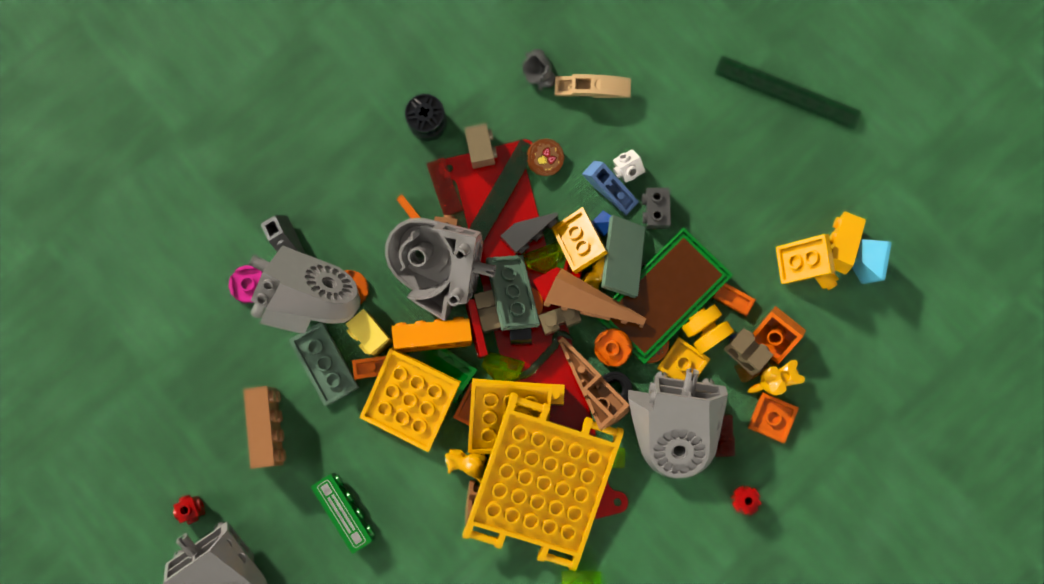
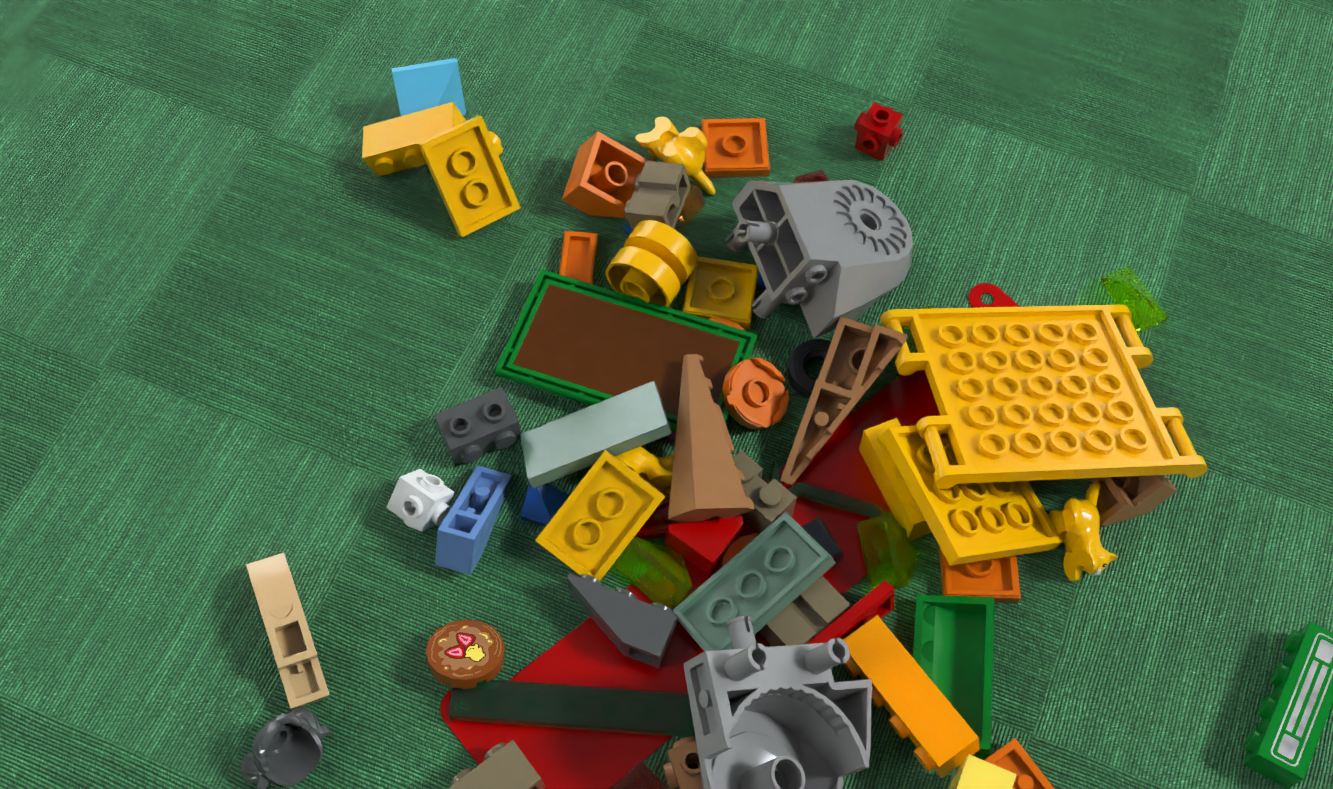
camera: 125 degrees left, 20 degrees down
yellow plate [359,348,461,452] -> none
clear green tile [714,55,861,129] -> none

